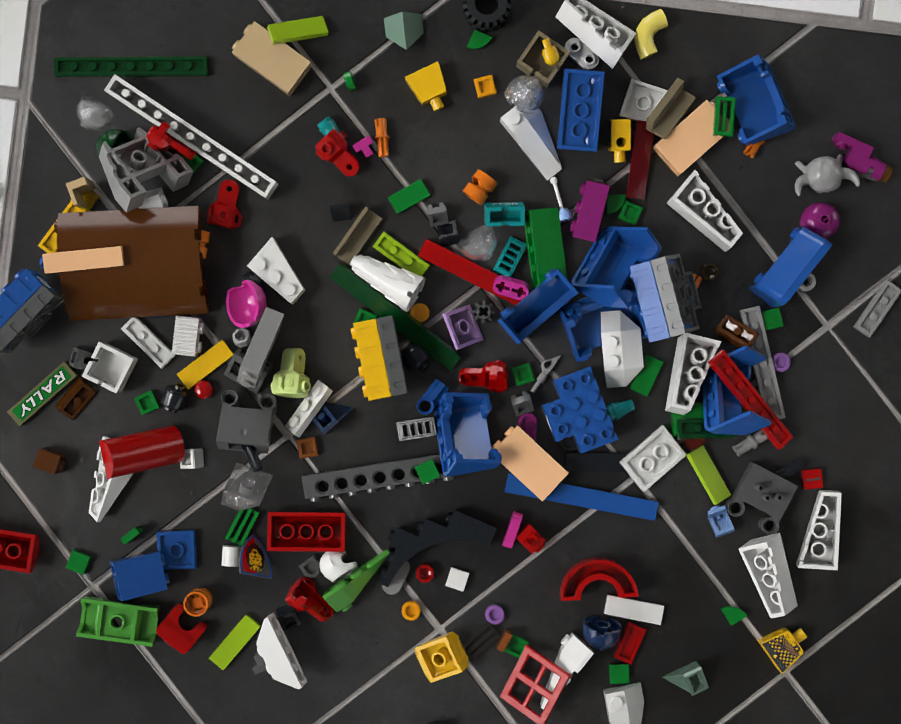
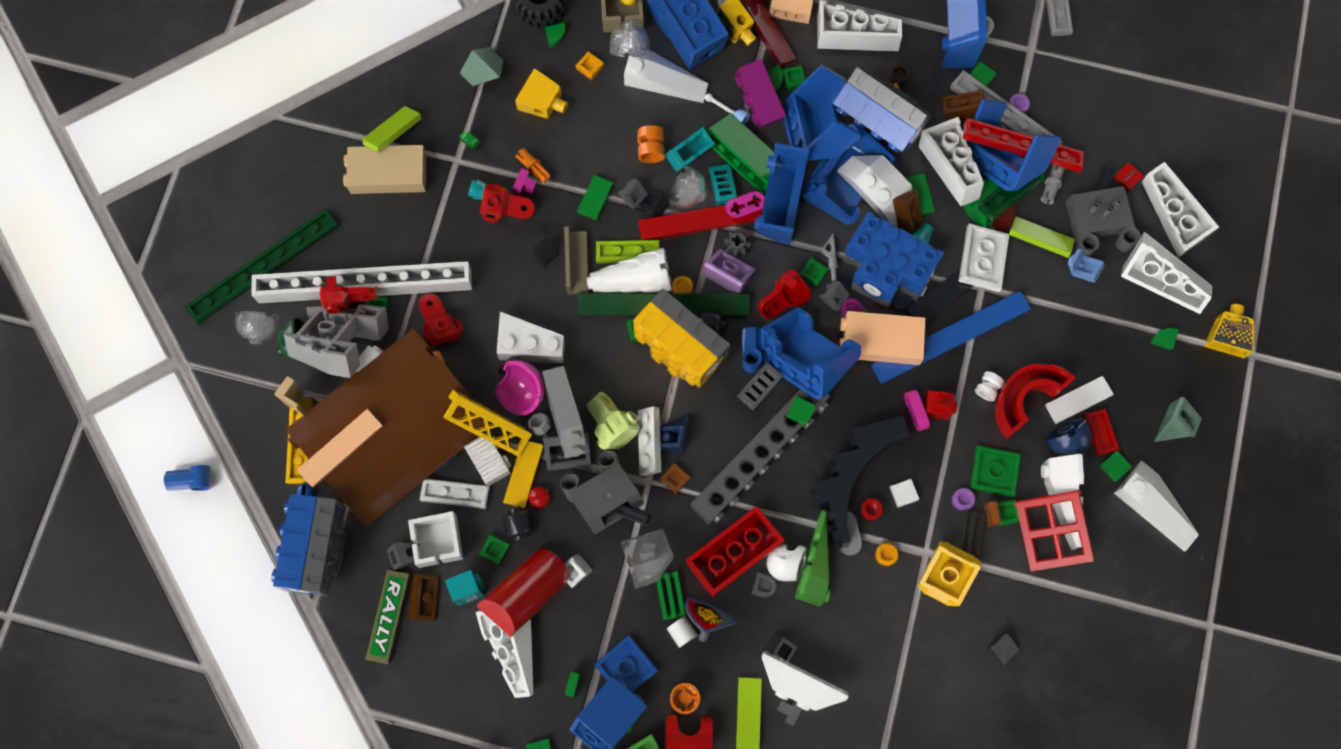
camera: 45 degrees left, 15 degrees down
reddish brown brick [33,448,66,474] -> none
red piece [285,577,334,622] -> none
none -> yellow fence [443,390,532,457]
none -> teal brick [445,570,486,606]
none -> reddish brown slope [892,189,923,235]
none -> green tile [970,445,1021,498]
none -> white wheel [975,371,1004,401]

